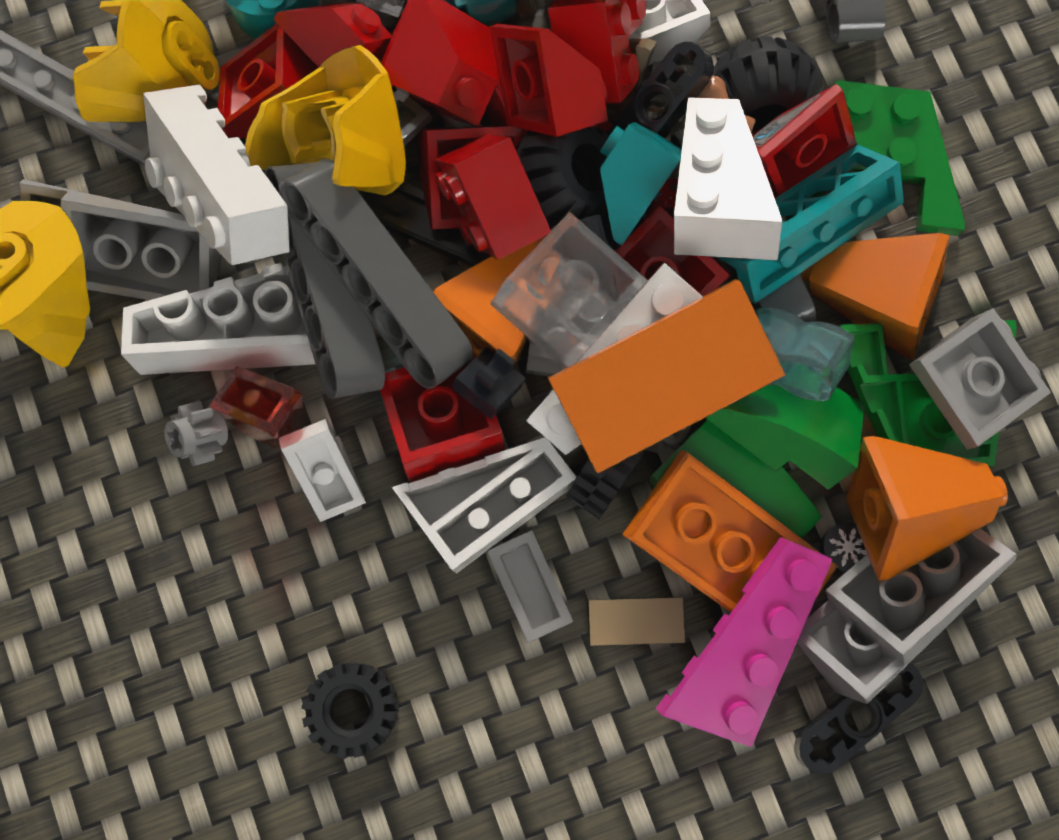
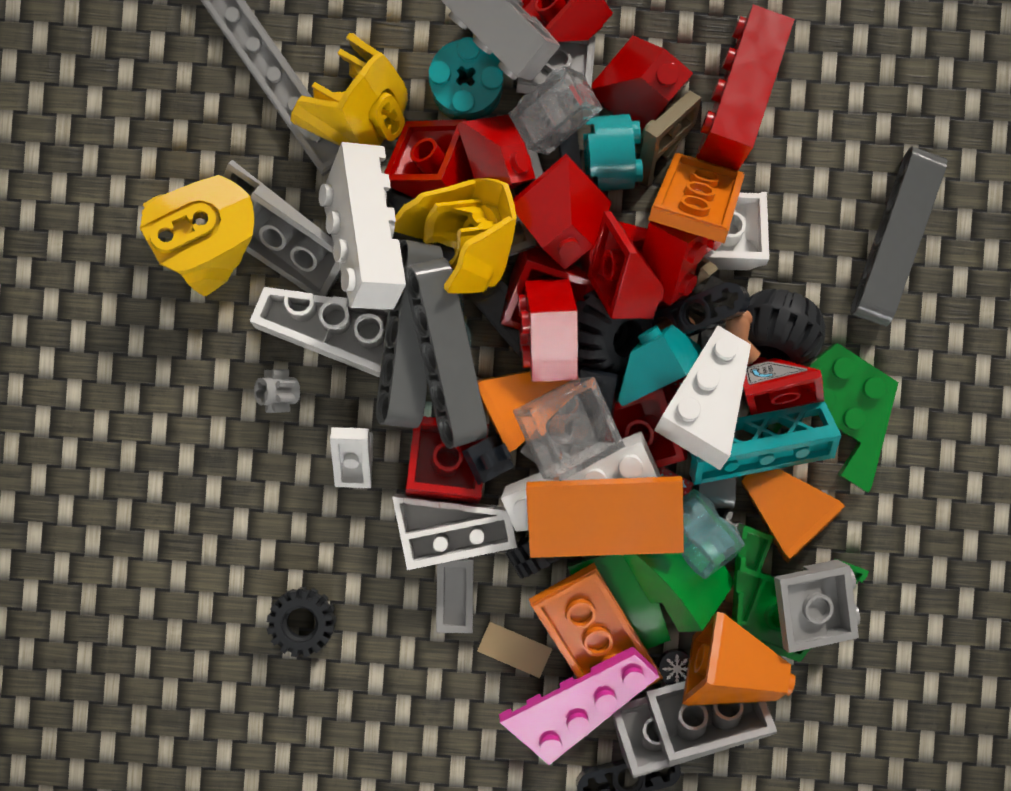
camera: 20 degrees right, 10 degrees up
clear red slope [209,366,303,449] -> none

